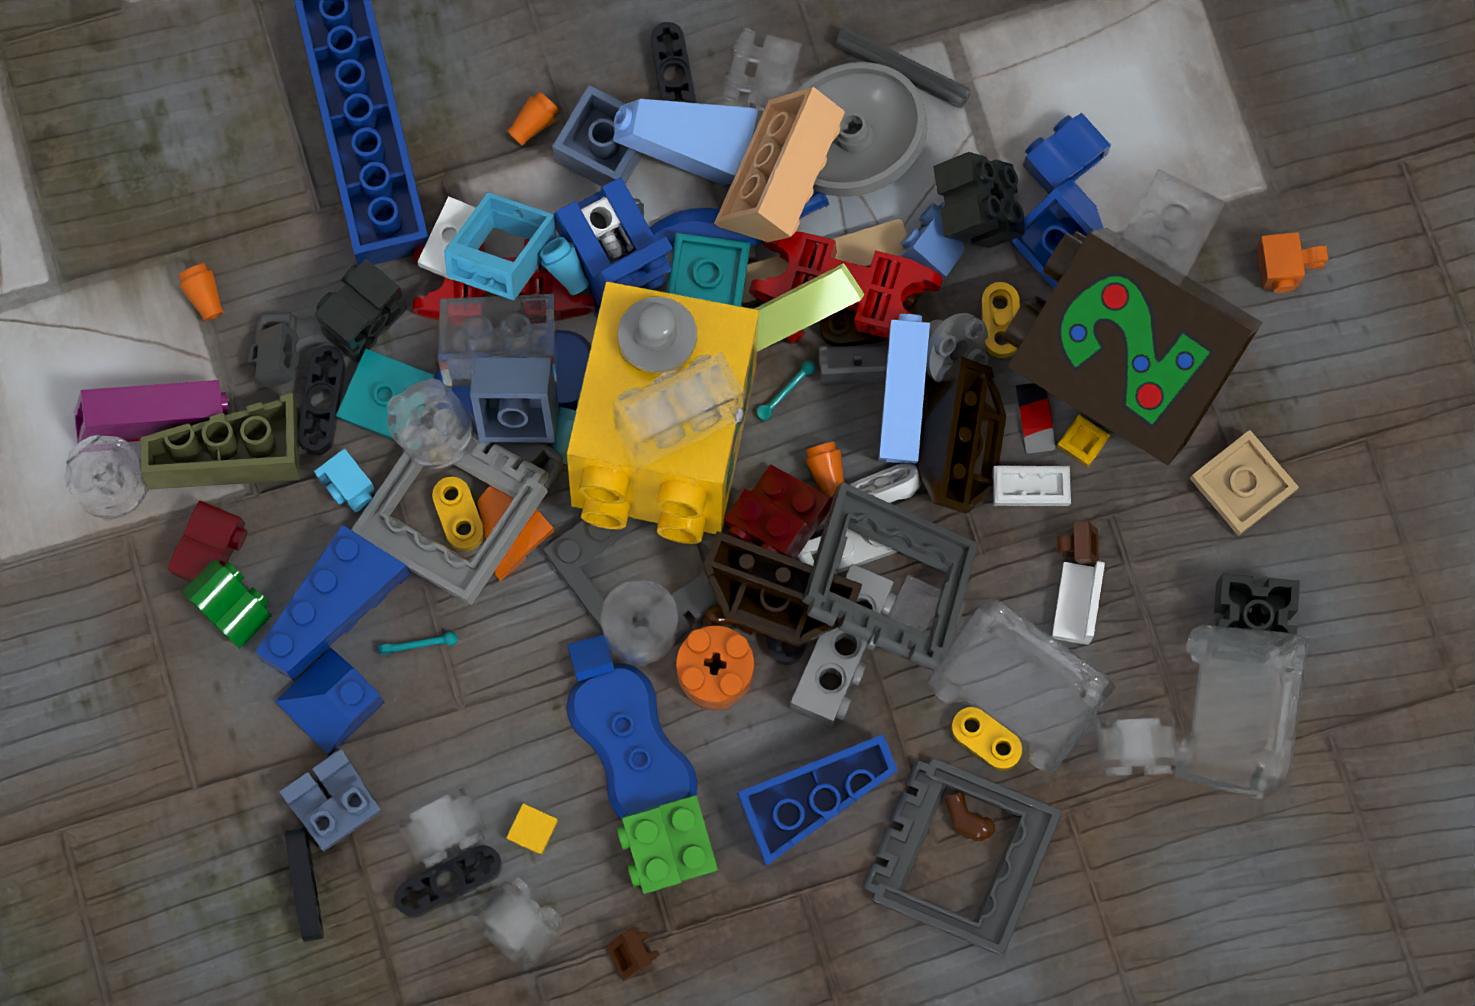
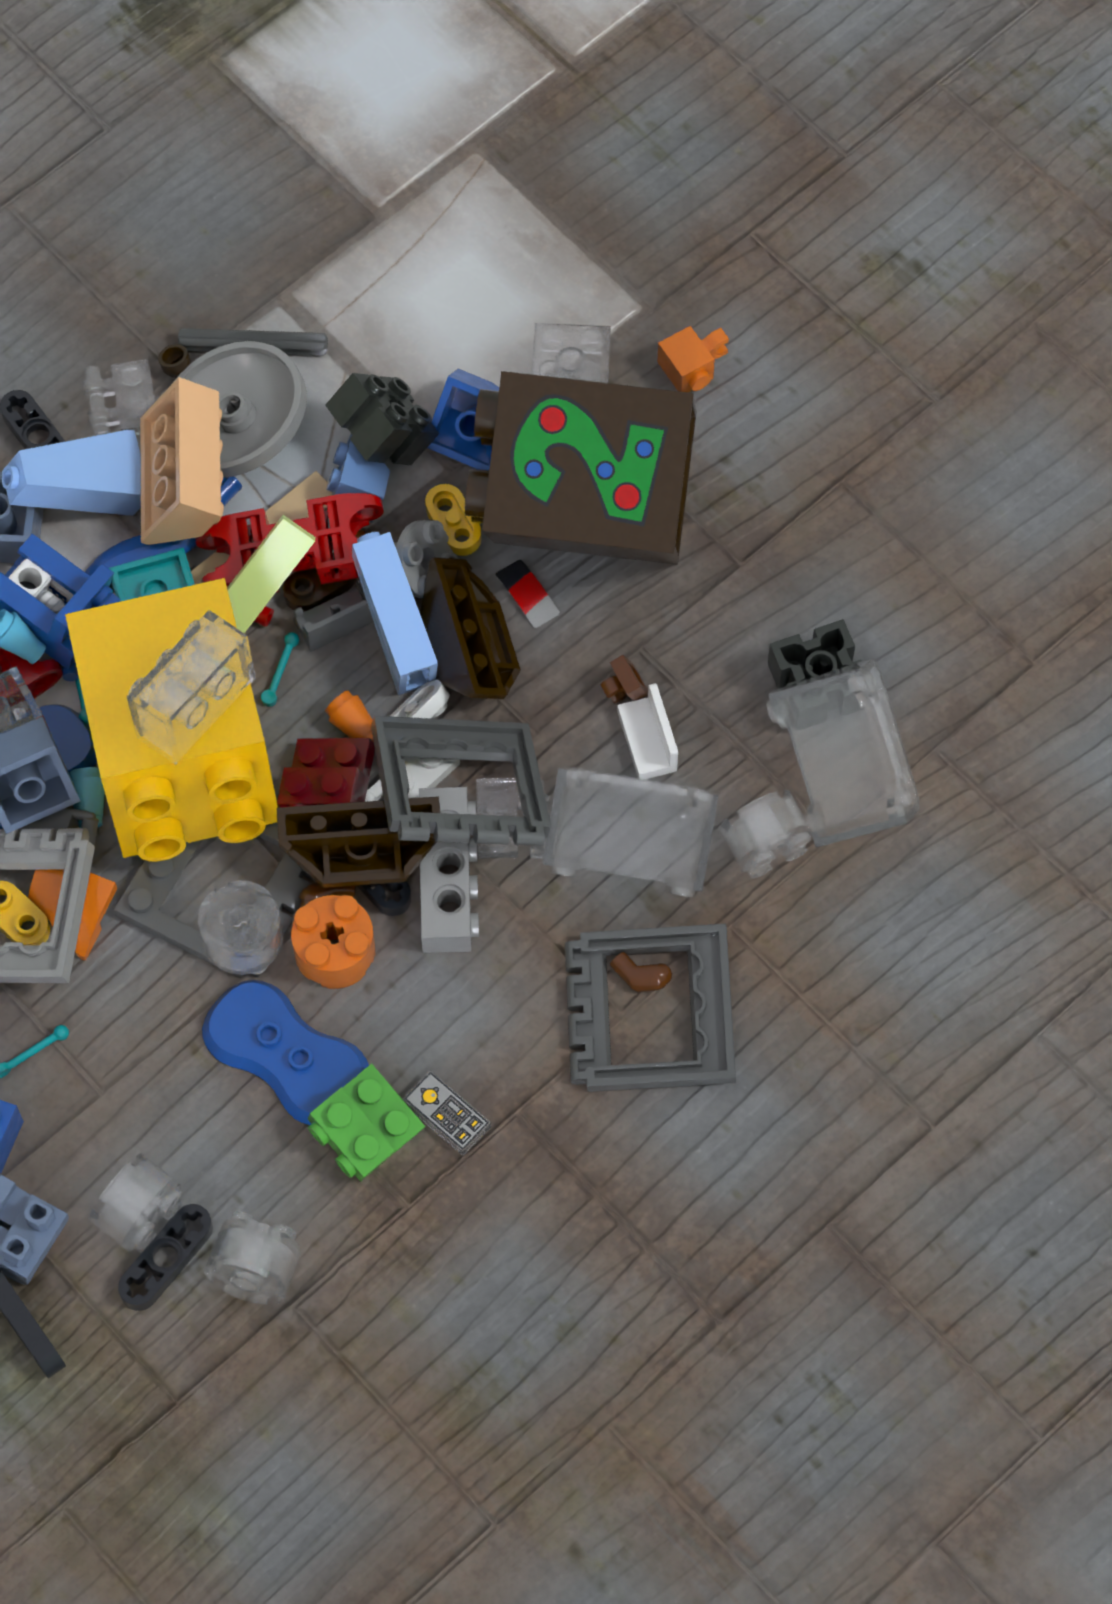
camera: 25 degrees left, 10 degrees down
yellow tile [506,803,559,856] -> none
blue tile [567,634,615,681] -> none
reddish brown tile [606,928,659,981] -> none
light grey plate [618,297,697,373] -> none
blue wedge [736,734,898,866] -> none
yellow plate [951,707,1022,771] -> none
white plate [992,466,1071,506] -> none
blue brick [1023,113,1111,194] -> none
yellow tile [1057,414,1110,468] -> none
tan plate [1190,430,1299,536] -> none
none -> dark brown hinge [158,344,191,378]
none -> tile [402,1070,491,1156]

